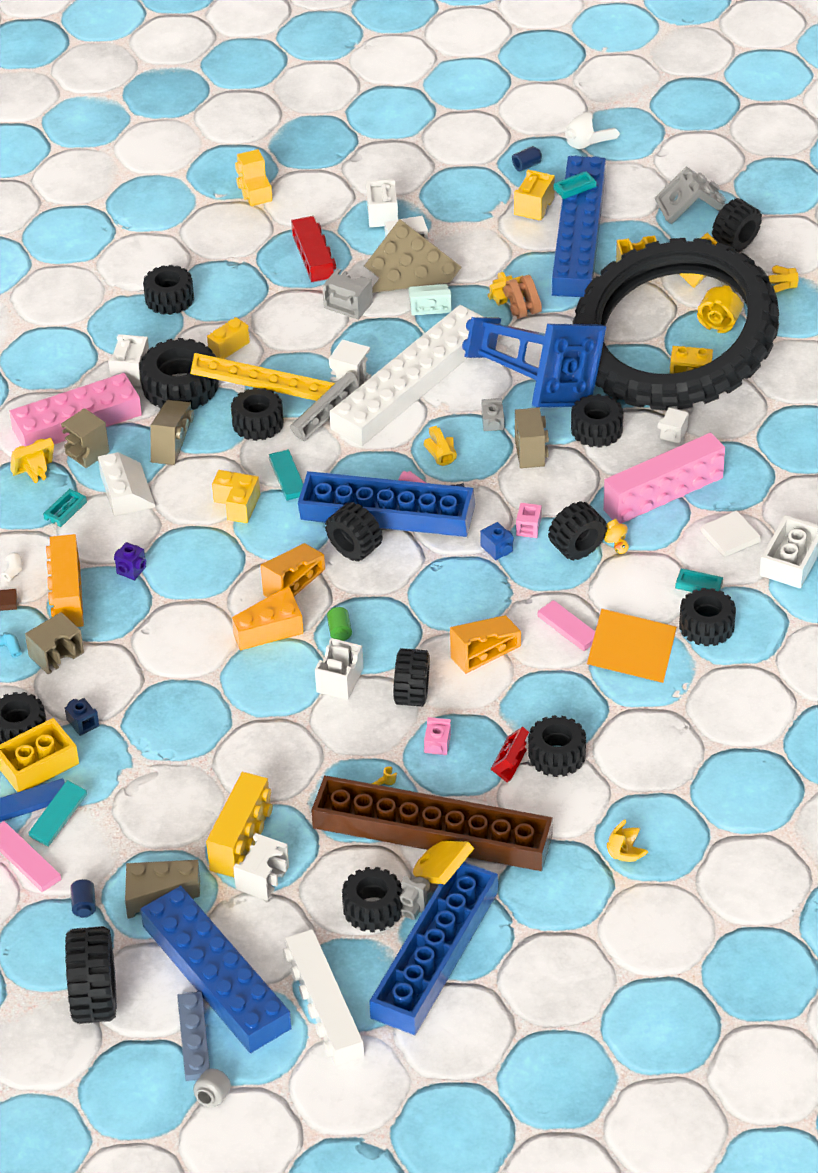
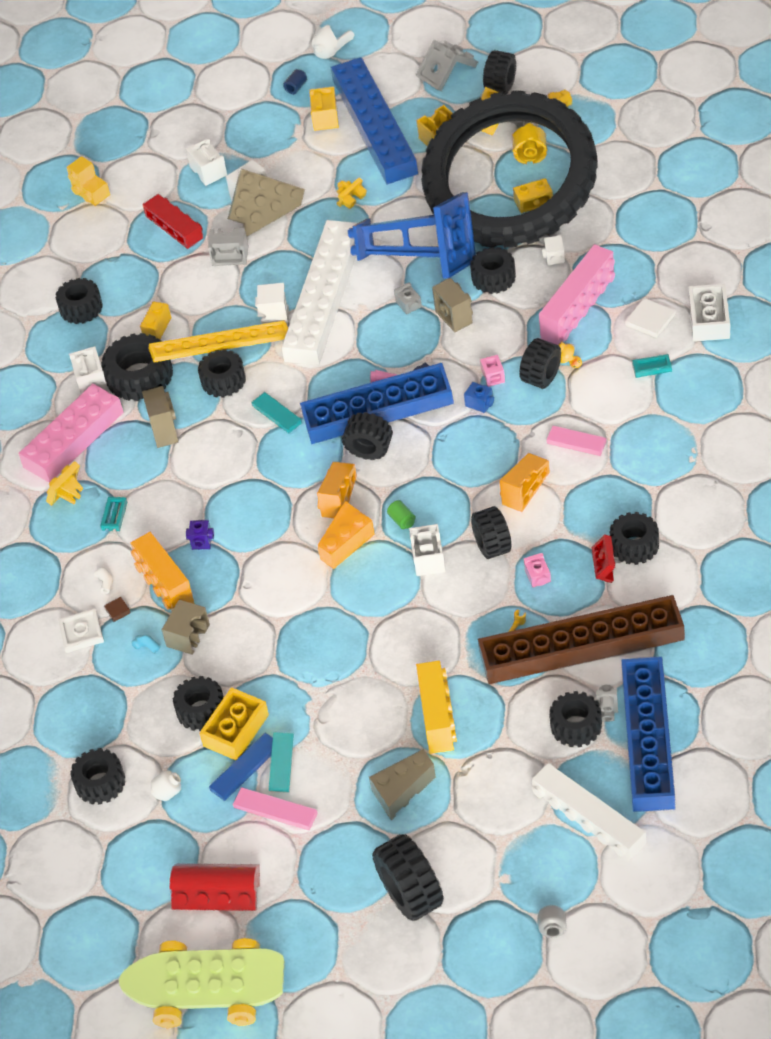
camera: 20 degrees left, 5 degrees up
dark tan piece [61,408,109,468] -> none
dark blue brick [64,698,99,736] -> none
dark blue brick [70,879,96,918] -> none
white slope [98,452,155,516] -> none
blue brick [140,886,291,1054] -> none
sand blue plate [177,991,210,1081] -> none
yellow brick [212,470,260,523] -> none
white piece [233,833,289,901] -> none
light grey brick [290,372,360,441] -> none
light aqua bracket [408,284,451,315] -> none
yellow tile [413,841,474,884] -> none
yellow rock [424,426,457,466] -> none
nougat brick [503,275,542,319] -> none
teal tile [554,171,597,199] -> none
light orange sticker [587,608,677,683] -> none
yellow piece [607,819,648,862] -> none
black tyre [679,588,736,646] -> none

